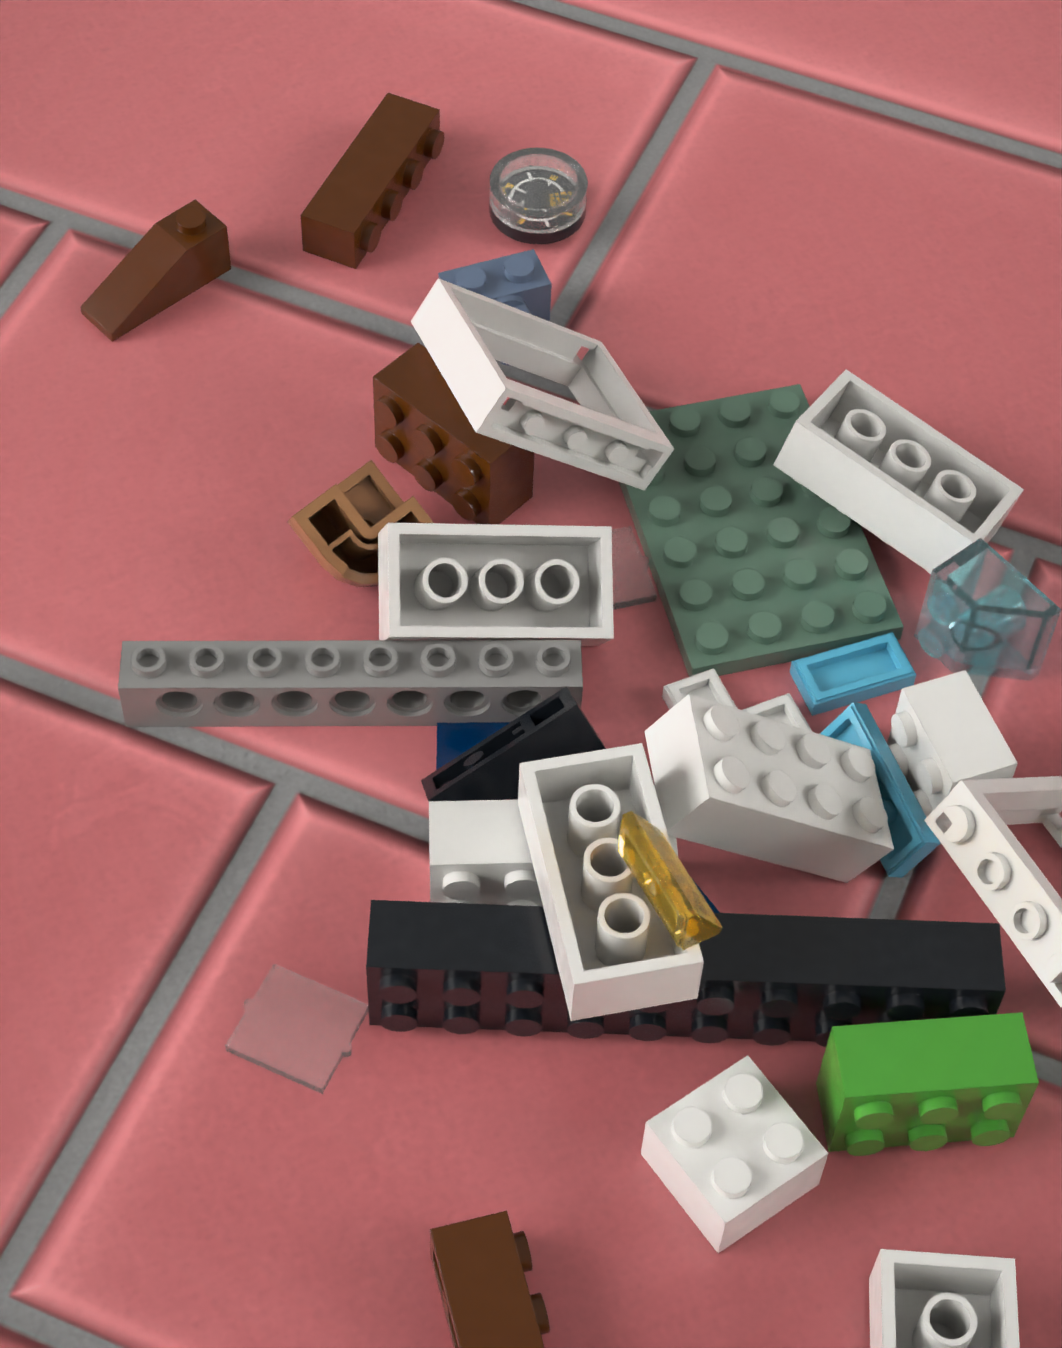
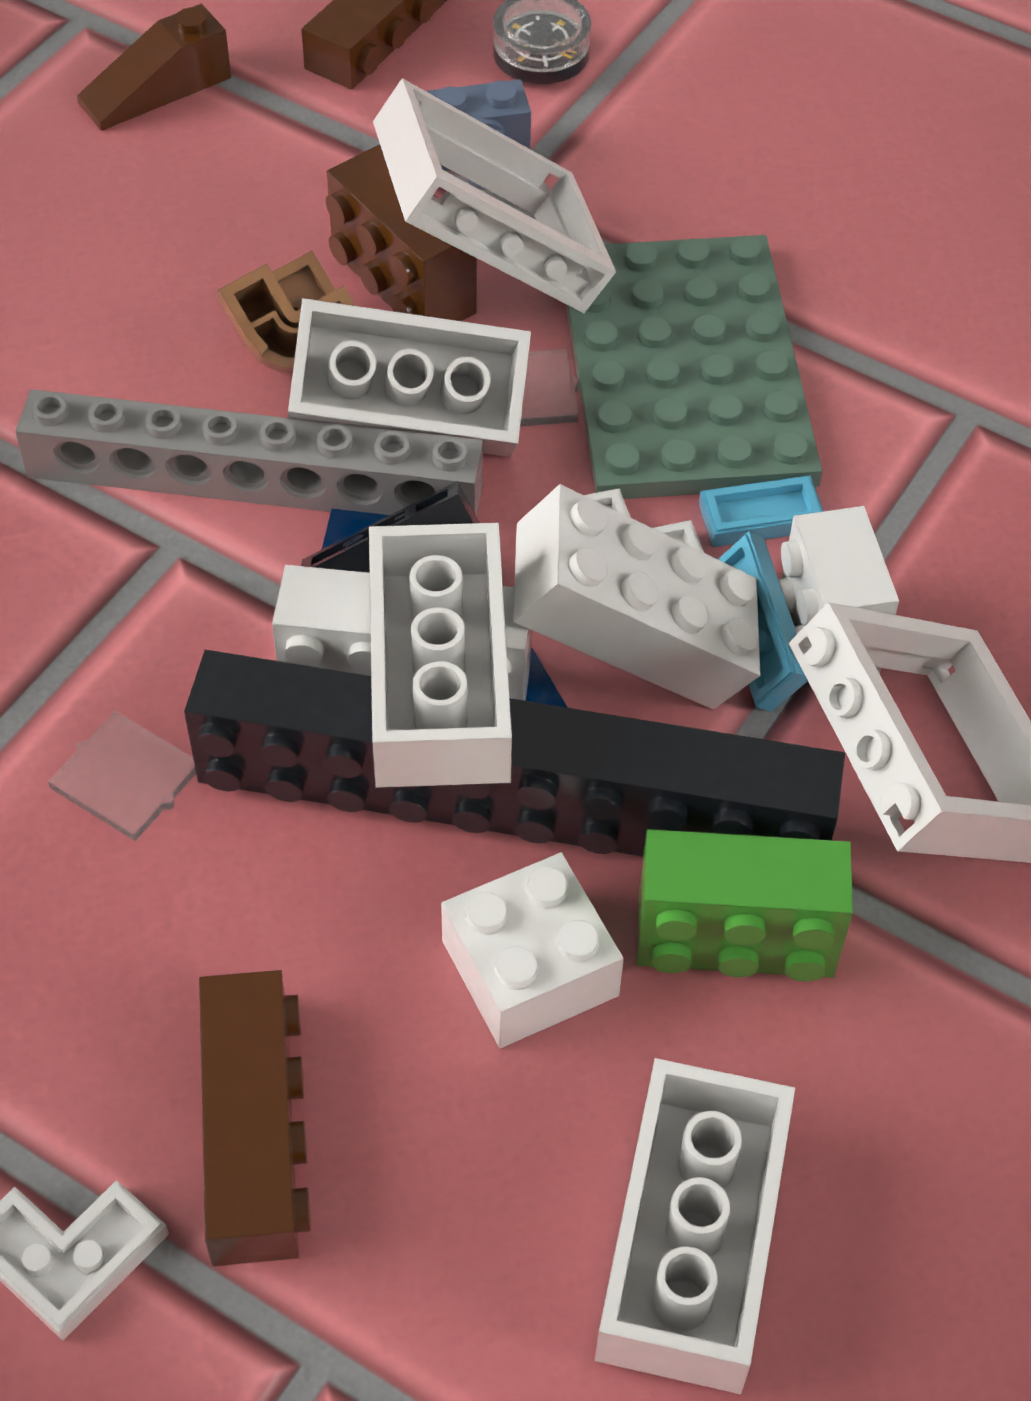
camera: 10 degrees right, 0 degrees up
clear yellow slope [618,811,722,950] -> none
white brick [773,369,1024,588] -> none
clear light blue slope [914,538,1061,681] -> none

